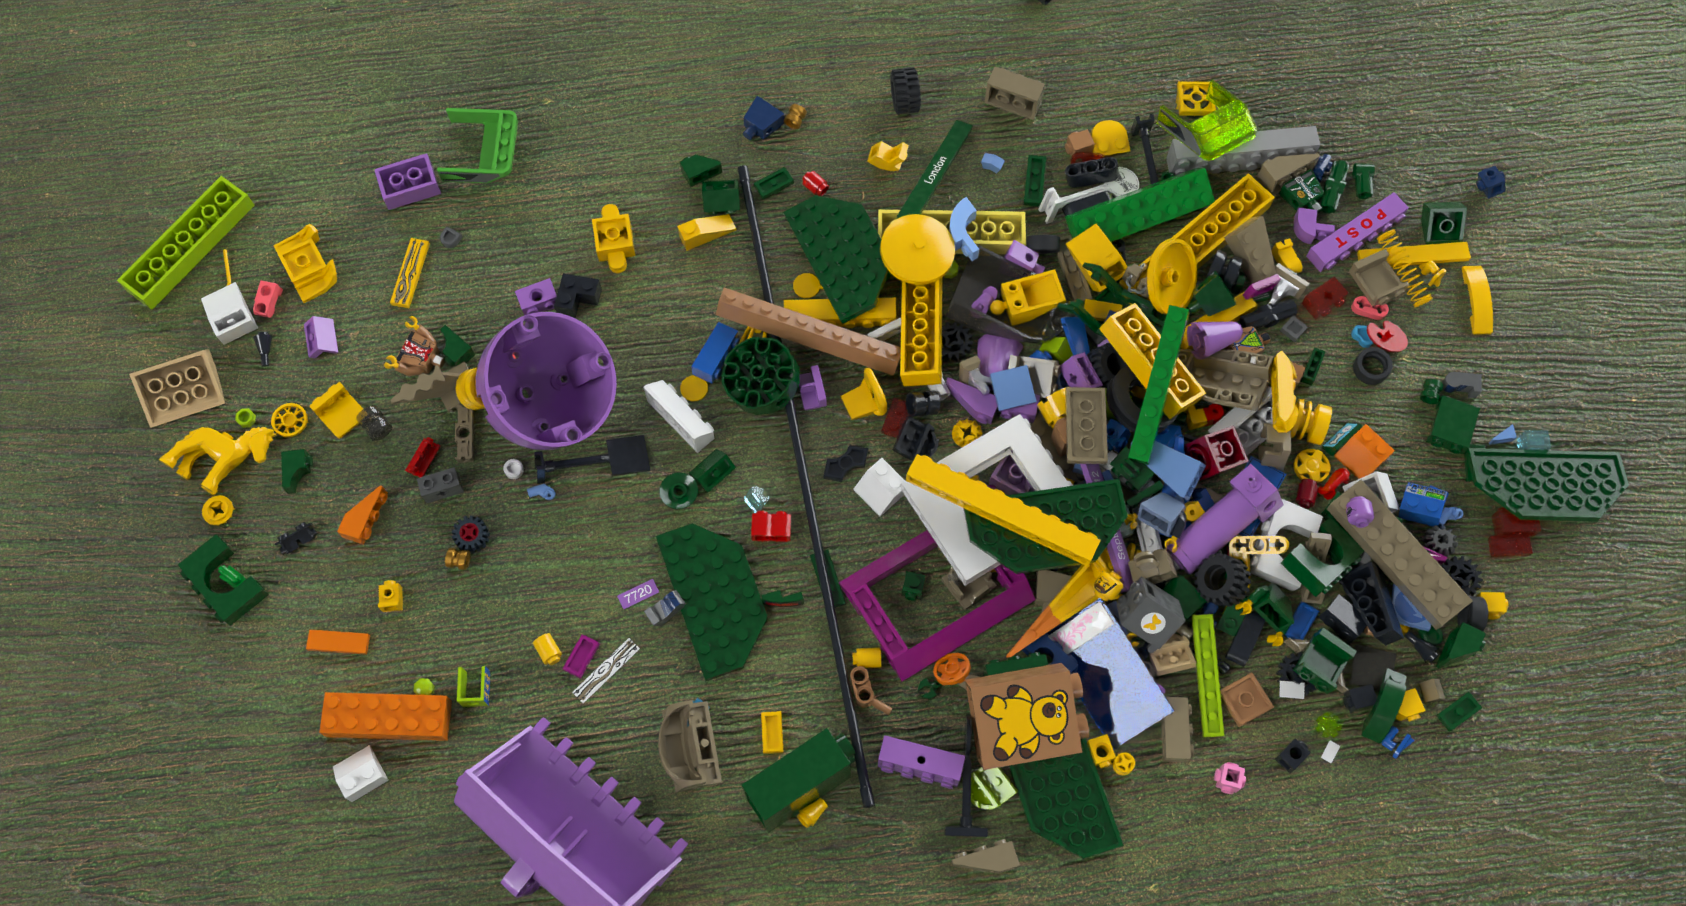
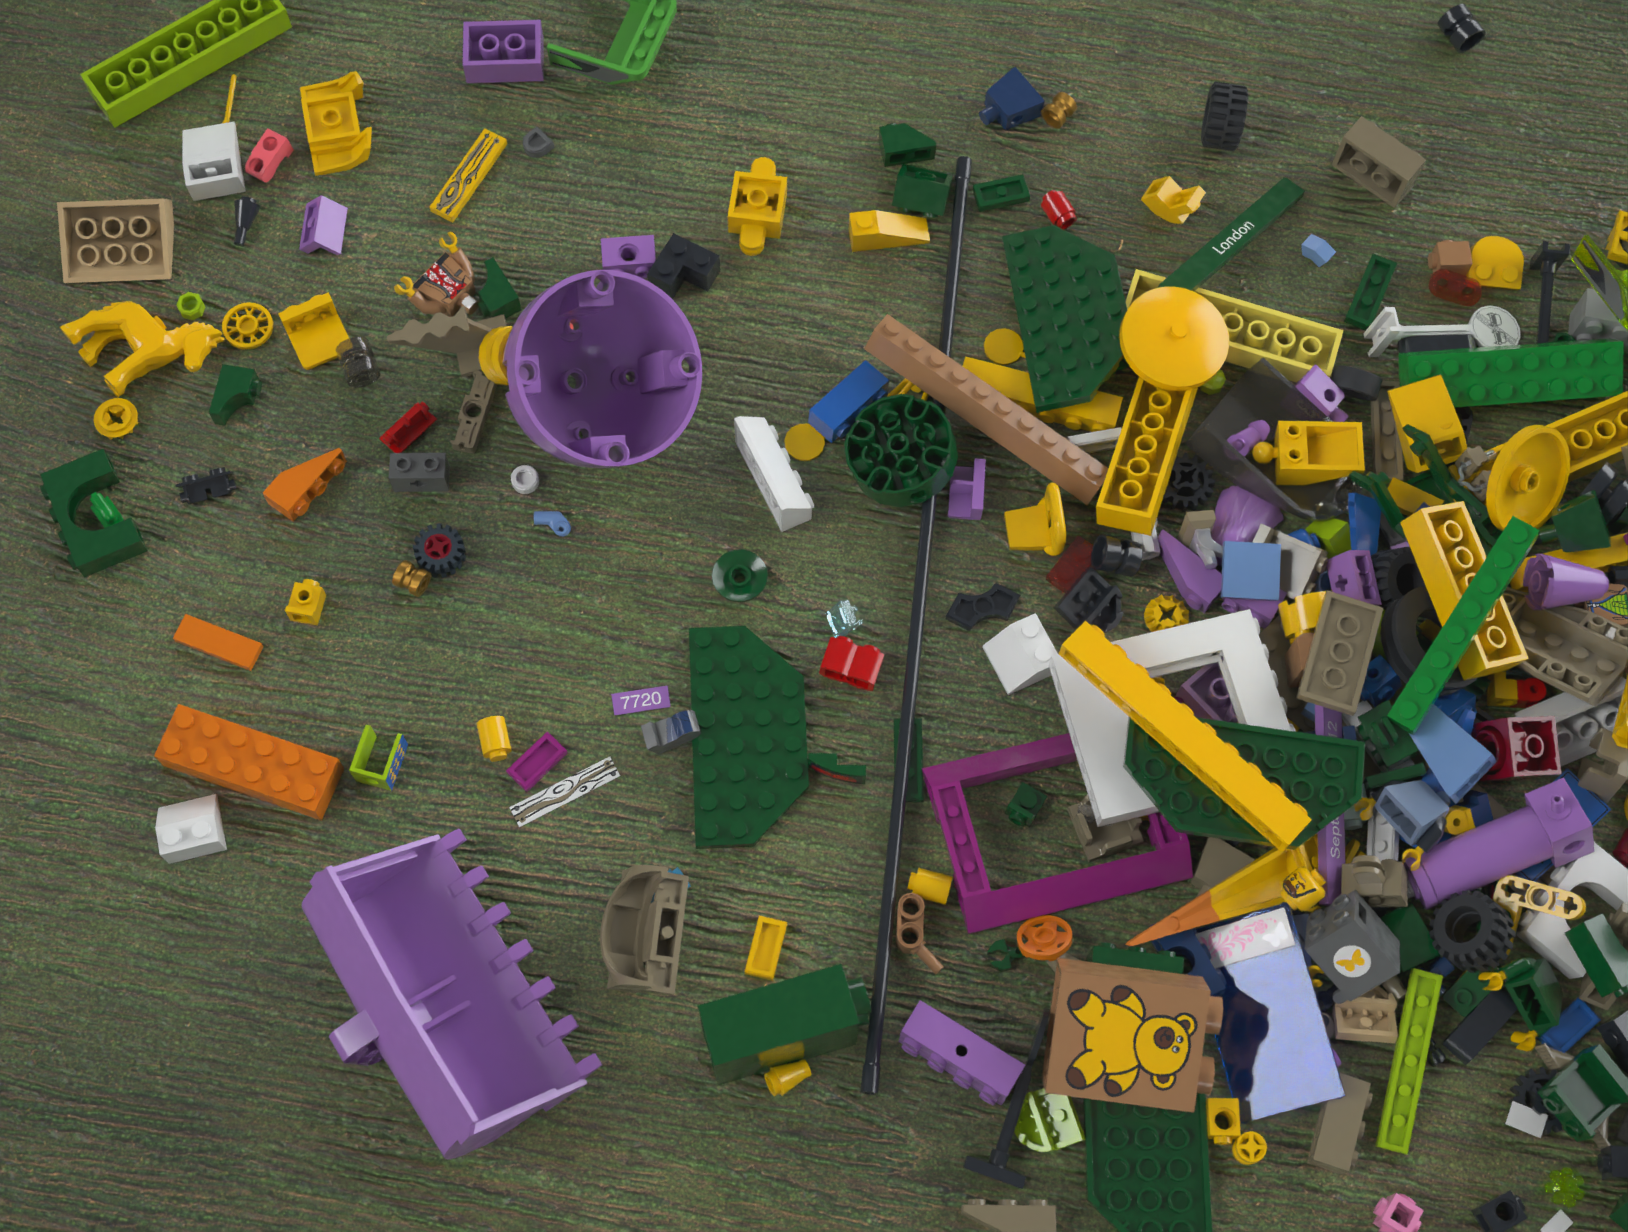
camera: 15 degrees right, 0 degrees up
lime tile [414,678,435,695] -> none
black piece [534,435,650,484] -> none
dark green panel [689,449,736,493] -> none
light blue arch [949,197,979,261] -> none
black beam [1065,157,1119,188] -> none
medium nougat tile [1220,673,1274,727] -> none

